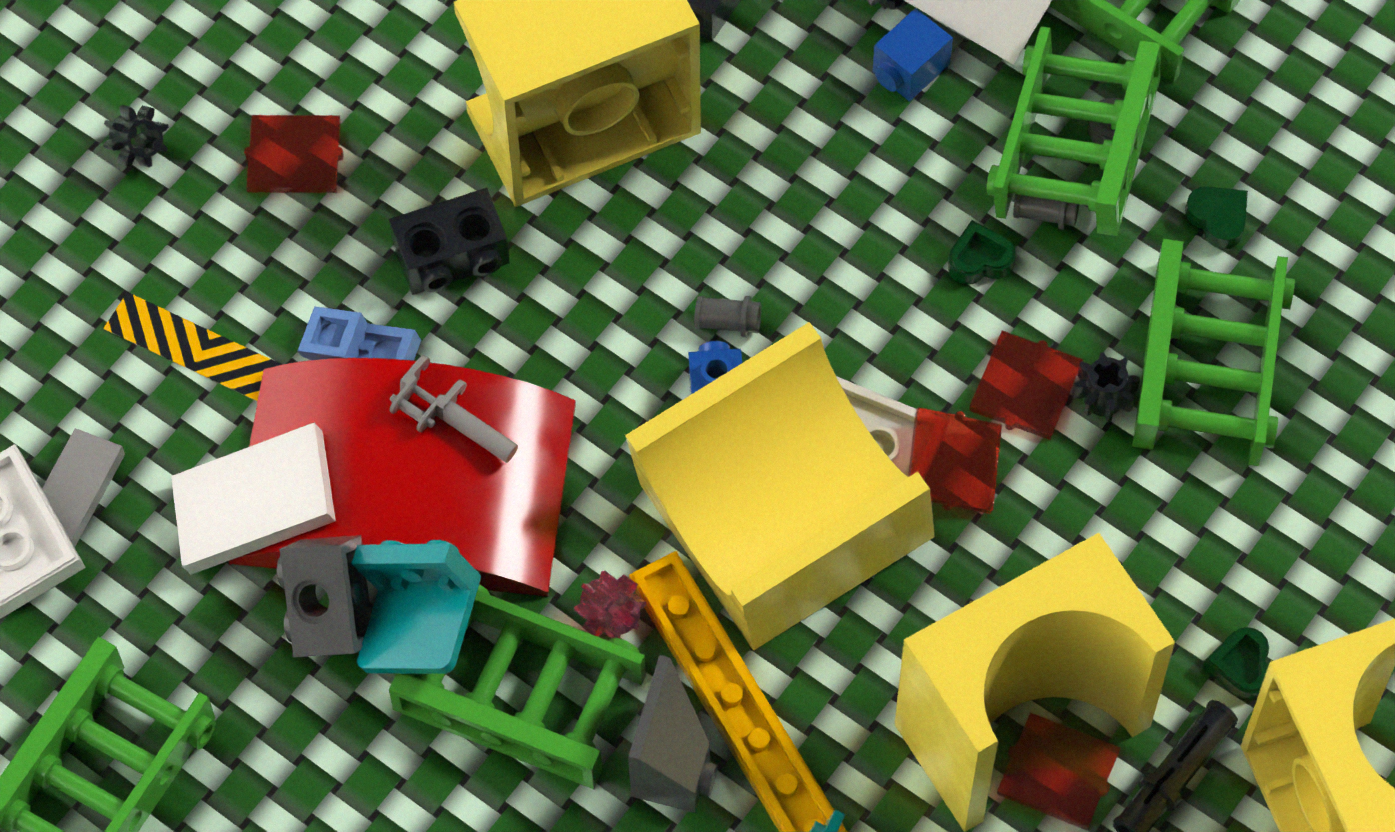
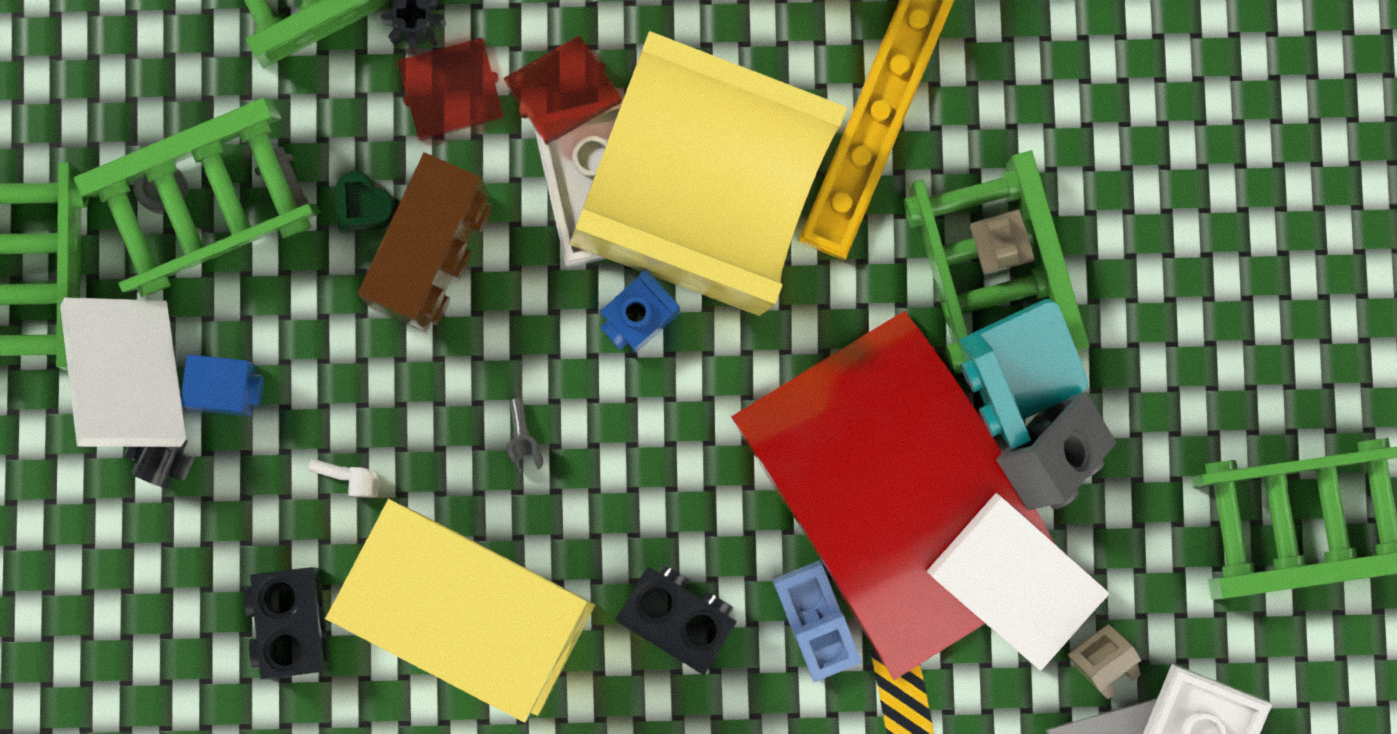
camera: 130 degrees left, 20 degrees up
light grey piece [389,355,519,463] -> none
clear pink gear [574,570,646,638] -> none
dark grey slope [628,655,717,813] -> none
dark grey pin [694,296,762,338] -> none
dark green tile [1185,186,1248,249] -> none
none -> white hand [308,459,379,498]
none -> reddish brown brick [357,152,493,333]
none -> dark grey hand [507,398,544,474]
none -> dark tan tile [969,209,1034,275]
none -> dark tan tile [1067,624,1141,699]

